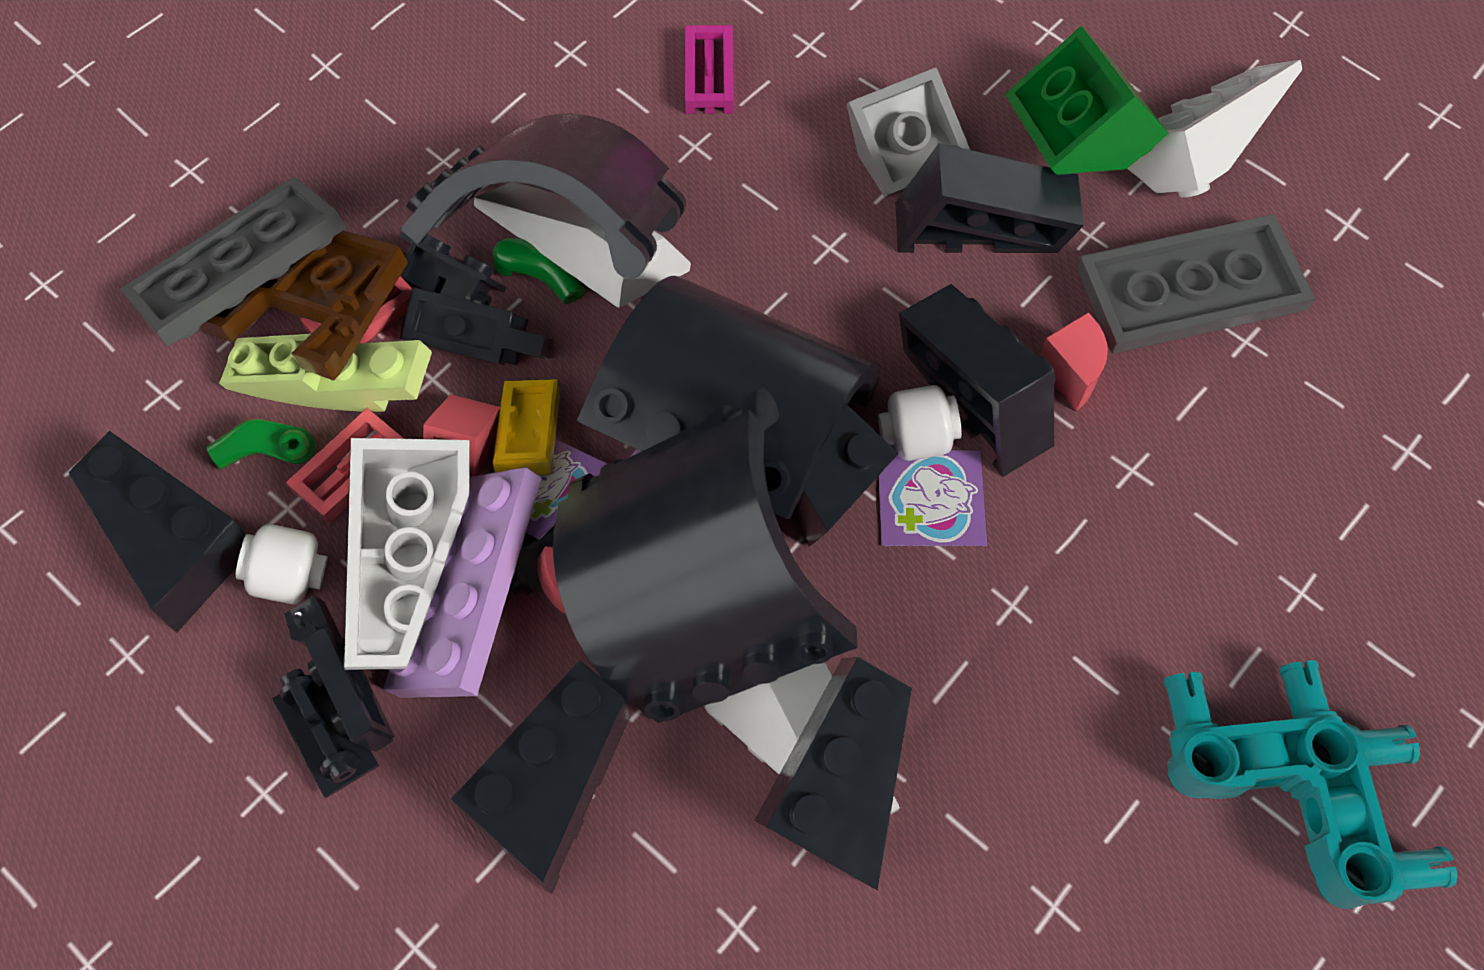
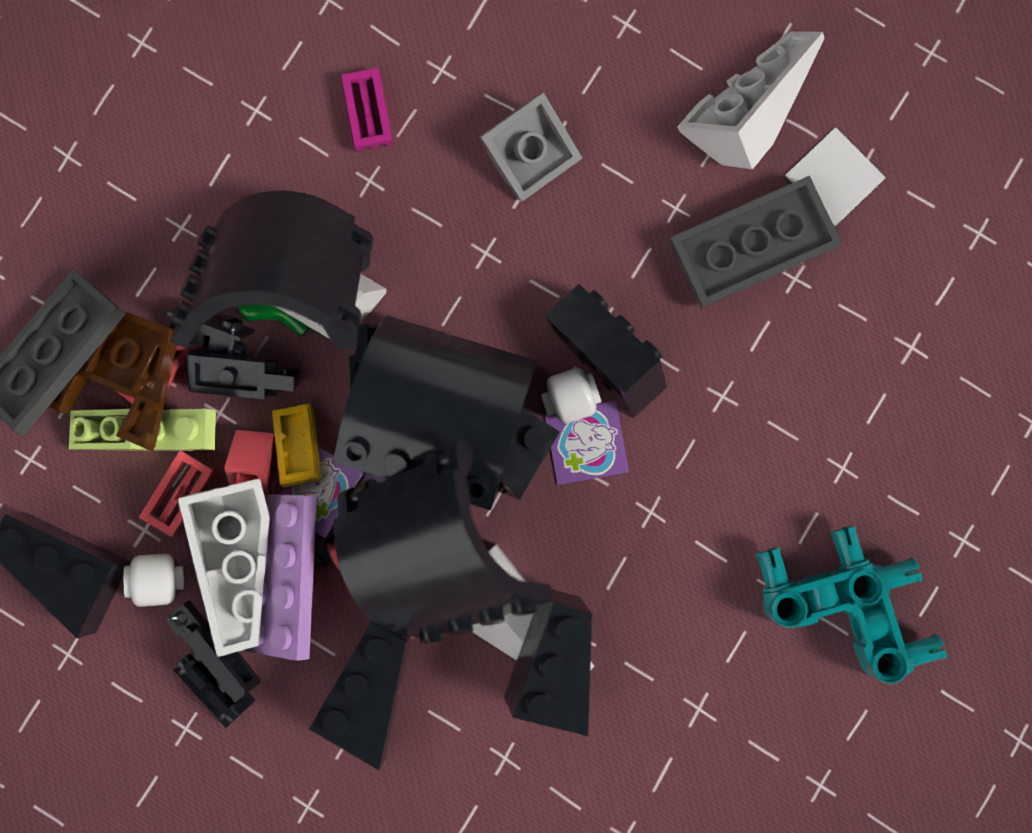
camera: 10 degrees left, 20 degrees up
green arm [206,419,315,470] -> none
black wedge [895,143,1084,253] -> none
green slope [1004,25,1169,175] -> none
coral brick [1040,312,1108,411] -> none
none -> white sticker [785,127,886,226]

